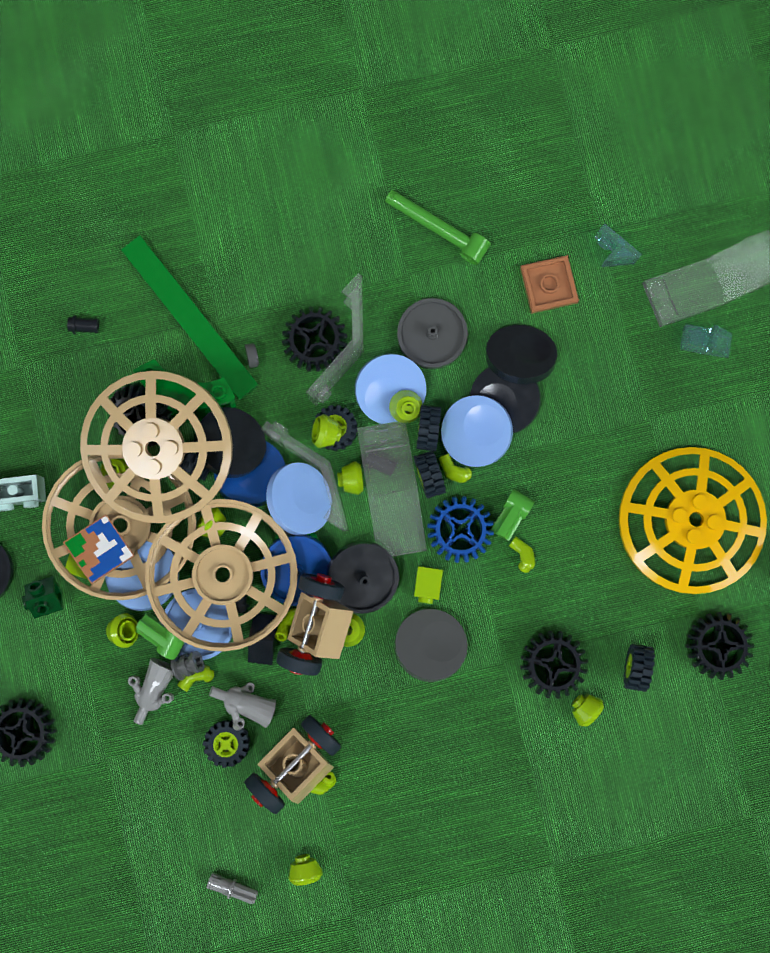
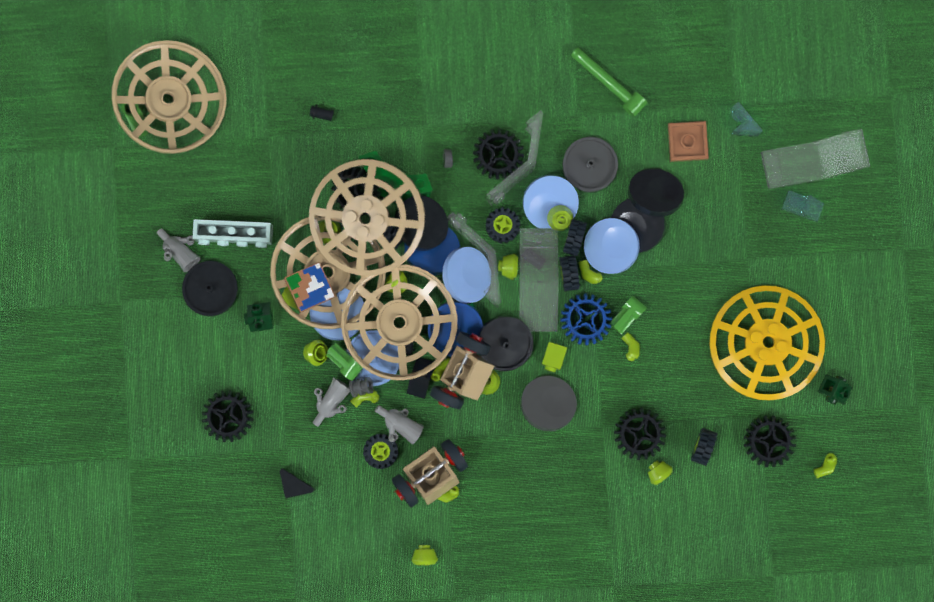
camera: 15 degrees right, 0 degrees up
green tile [121,235,259,400] -> none
light grey axle [207,872,258,904] -> none
lime cone [312,414,342,448] -> none
none -> black slope [279,468,316,498]

